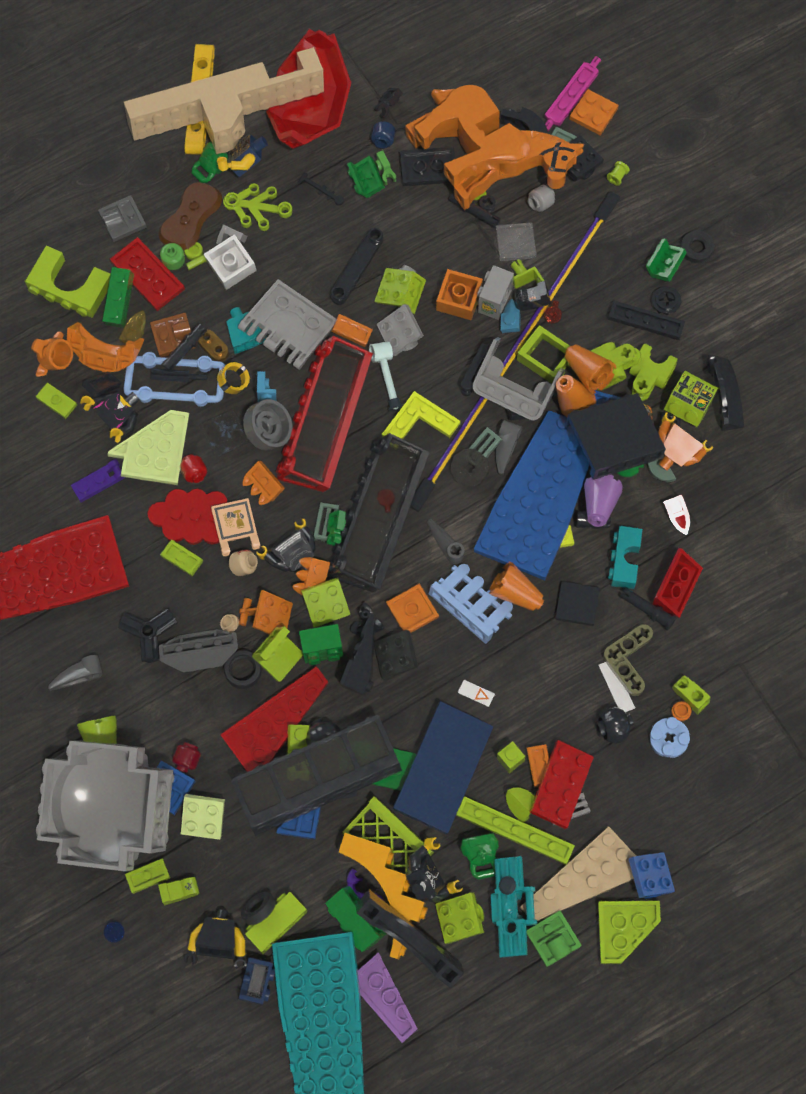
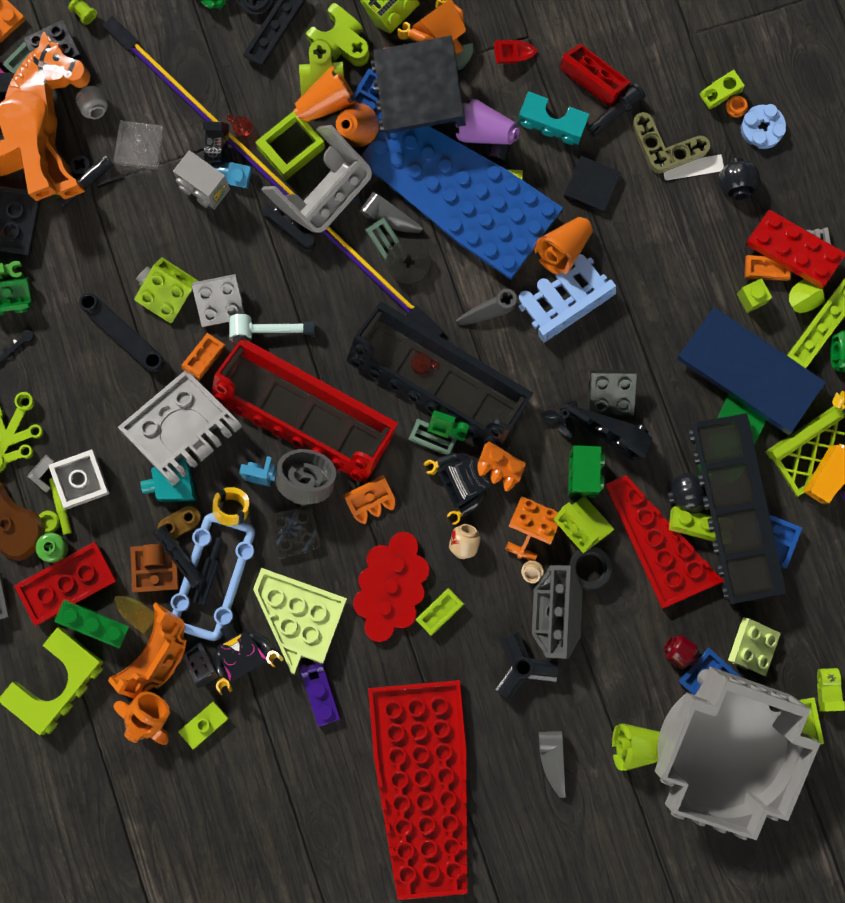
camera: 80 degrees left, 10 degrees up
red head [180,455,207,483] -> none
light nougat flag [211,498,260,557] -> none
lime plate [301,578,350,627] -> none
neon yellow plate [382,391,460,447] -> none
orange plate [386,583,439,633] -> none
orange brick [436,269,483,320] -> none
white sticker [458,680,495,707] -> none
lime bracket [511,259,544,289] -> none

